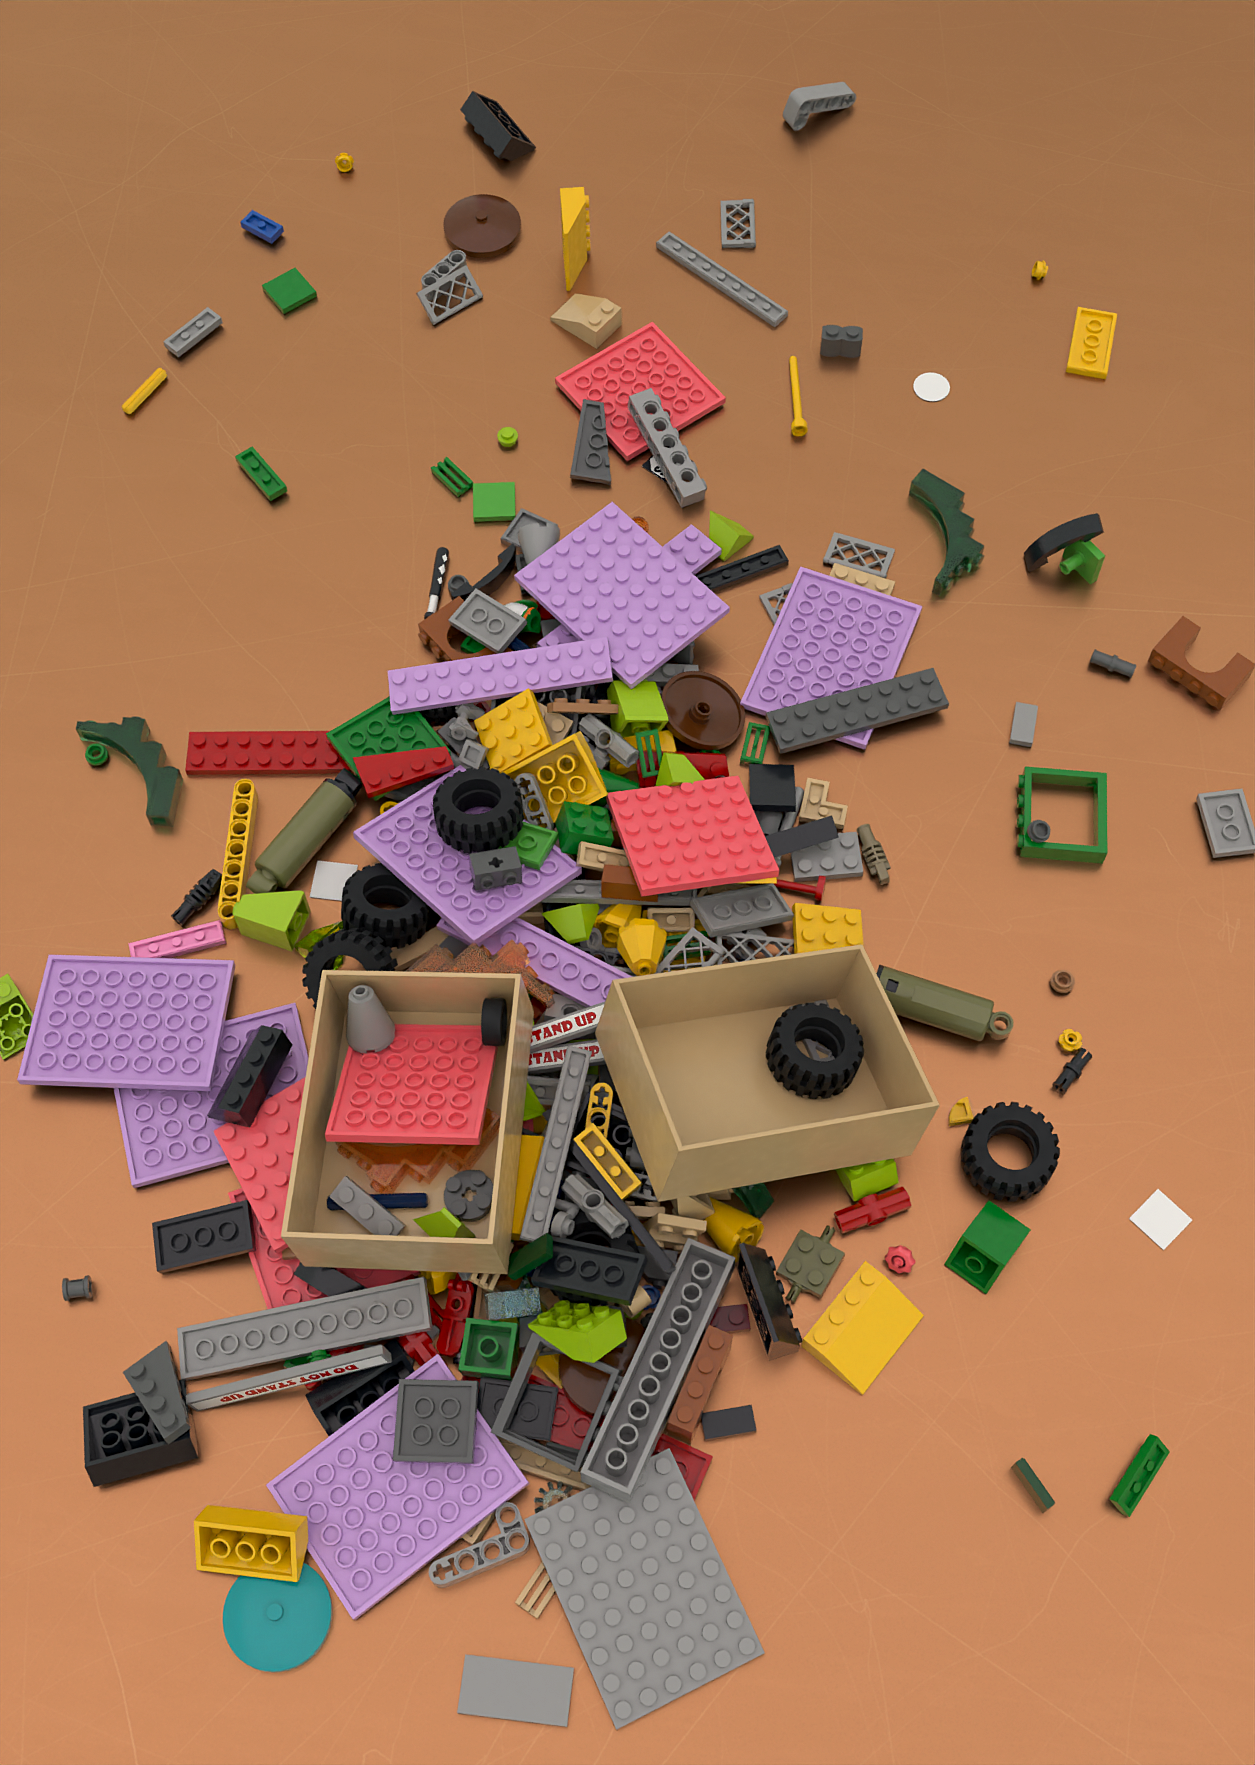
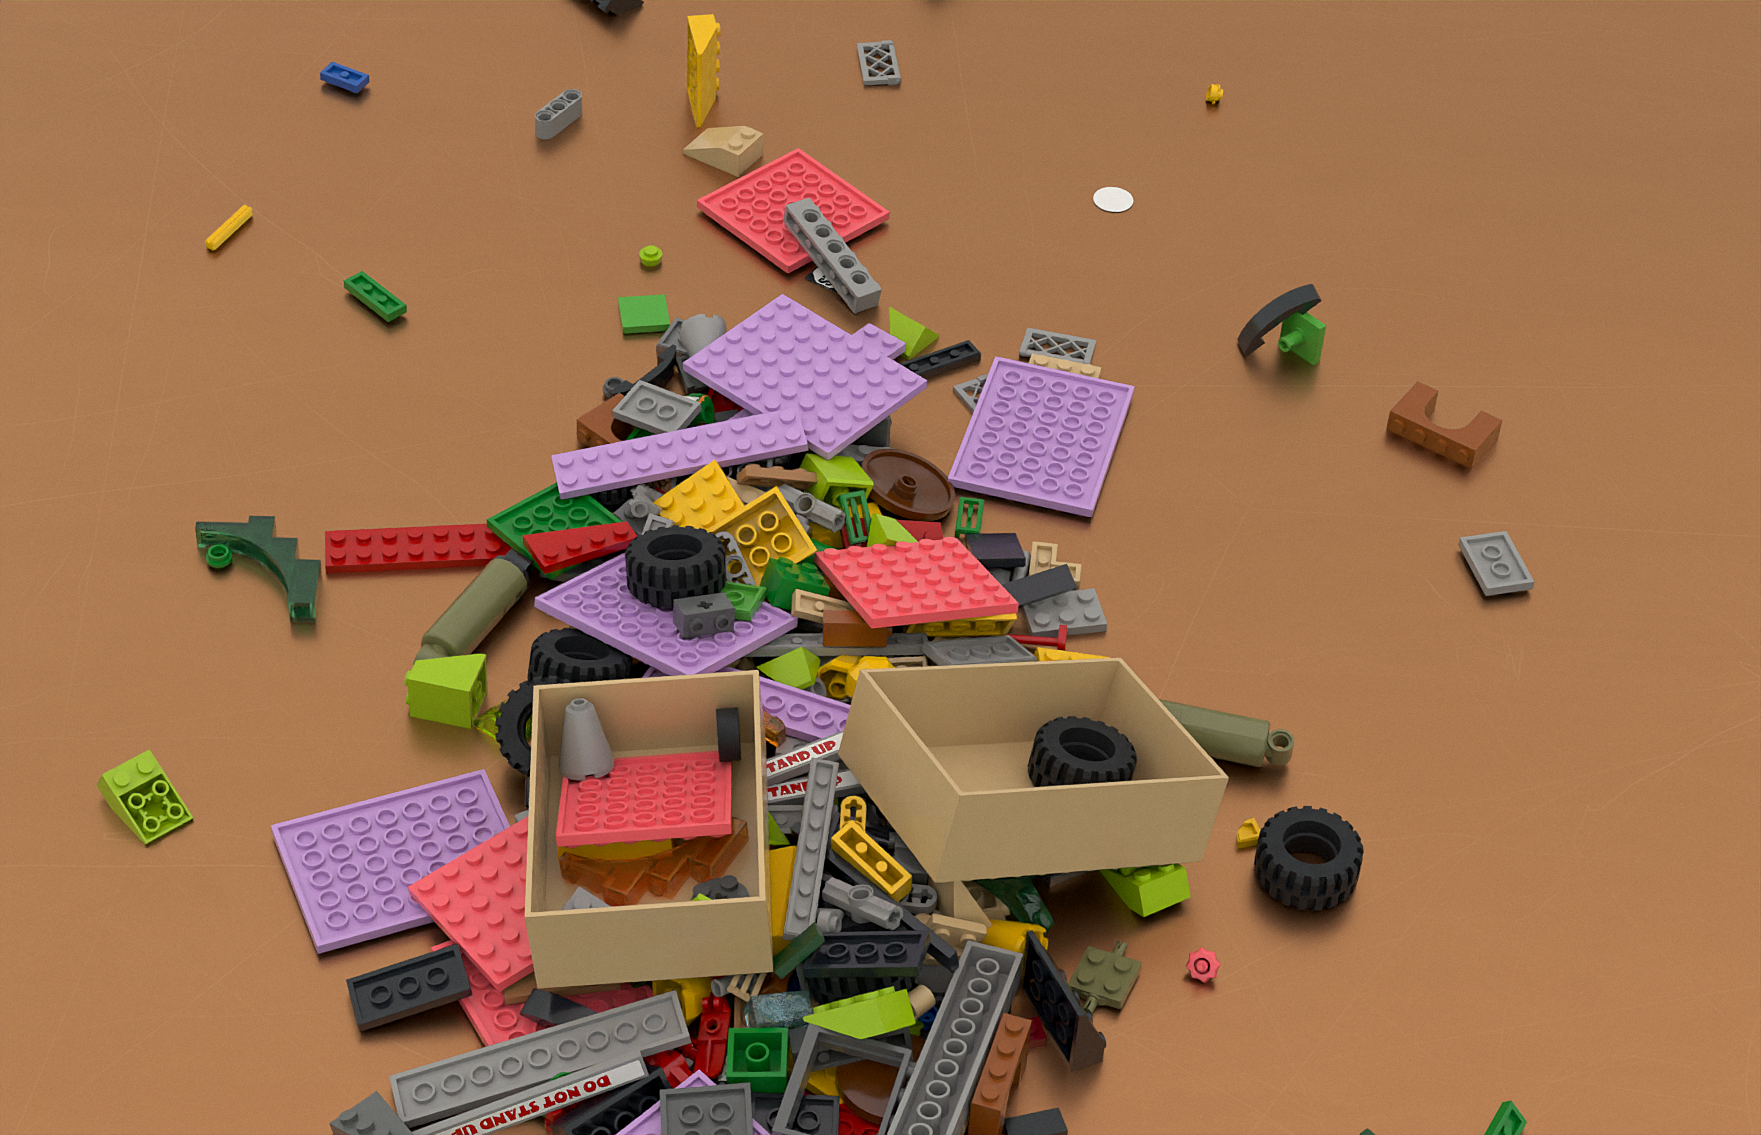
camera: 10 degrees left, 20 degrees down
lavender plate [17,955,236,1091] -> none
dark grey bush [62,1275,93,1301] -> none
bright pink tile [128,920,226,958] -> none
light grey plate [163,307,223,357] -> none
black hinge [171,869,222,926] -> none
black slope [207,1025,293,1128] -> none
yellow beam [218,779,258,930] -> none
green tile [262,268,317,314] -> none
white sticker [310,860,358,901] -> none
yellow plate [335,153,354,172] -> none
light grey window [416,265,483,325] -> none
black piece [424,547,449,619] -> none
green tile [431,457,473,497] -> none
reddish brown dish [443,194,521,258] -> none
dark grey wing [570,399,611,485] -> none
light grey tile [656,232,788,327] -> none
dark grey plate [766,668,949,754] -> none
yellow piece [789,356,808,436] -> none
yellow slope [801,1261,924,1395] -> none
dark grey brick [820,325,863,358] -> none
red piece [834,1186,912,1234] -> none
dark tan hinge [856,824,891,885] -> none
clear green arch [909,469,984,596] -> none
green slope [944,1200,1031,1294] -> none
light grey tile [1009,702,1038,747] -> none
green window [1016,766,1108,864] -> none
dark grey plate [1027,820,1050,843] -> none
medium nougat plate [1050,970,1075,993] -> none
black pin [1052,1048,1092,1094] -> none
yellow plate [1059,1029,1082,1052] -> none
yellow tile [1066,307,1117,379] -> none
dark grey pin [1090,649,1136,677] -> none
white sticker [1129,1189,1192,1250] -> none

